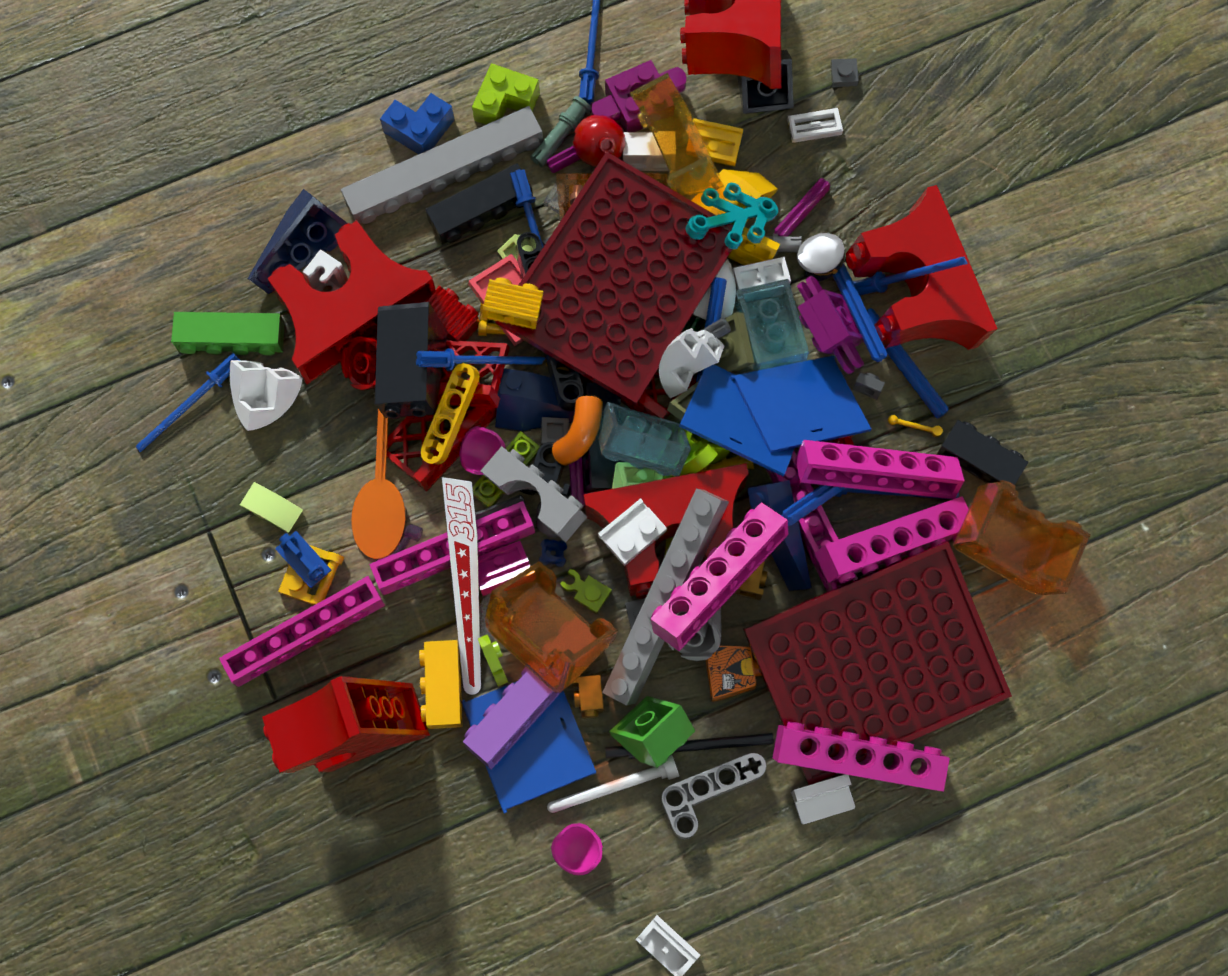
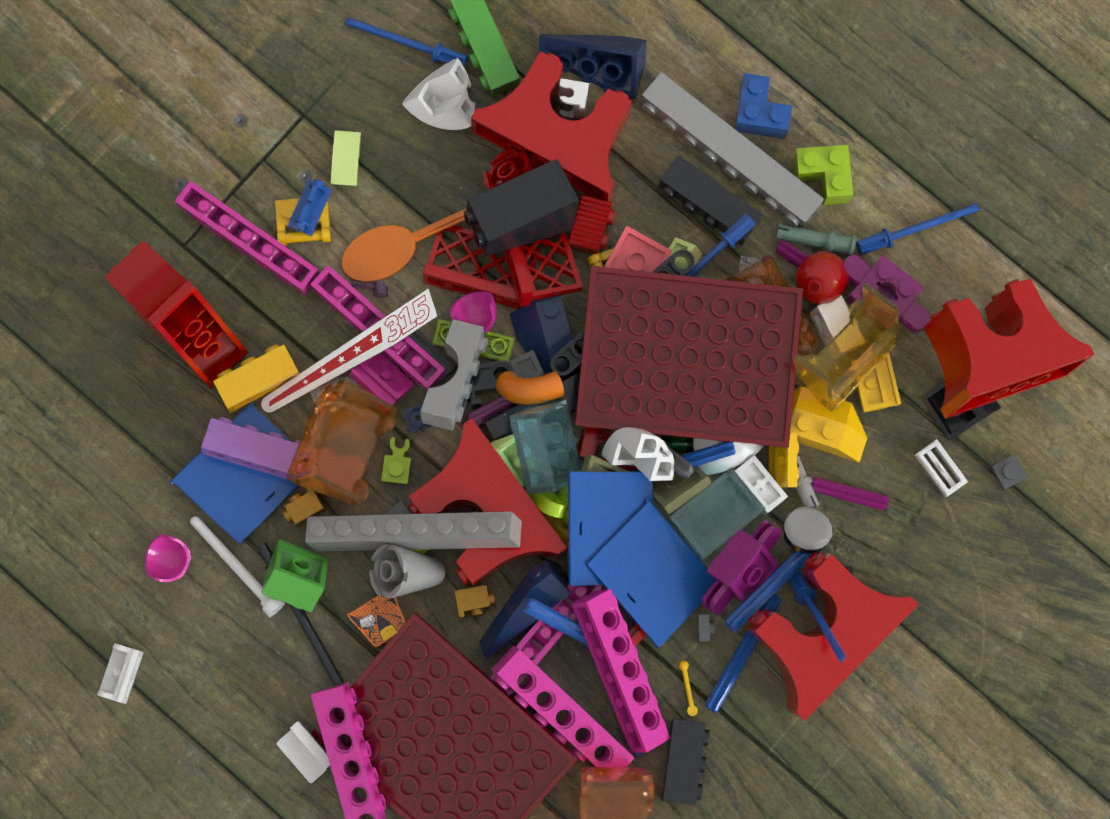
camera: 60 degrees right, 5 degrees up
blue piece [416,349,545,370] -> none
yellow beam [421,363,480,465] -> none
lime plate [478,634,508,687] -> none
yellow brick [482,278,543,329] -> none
white plate [598,498,667,566] -> none
dark pink brick [650,502,789,651] -> none
light grey beam [661,753,766,840] -> none
teal plant [686,183,778,249] -> none

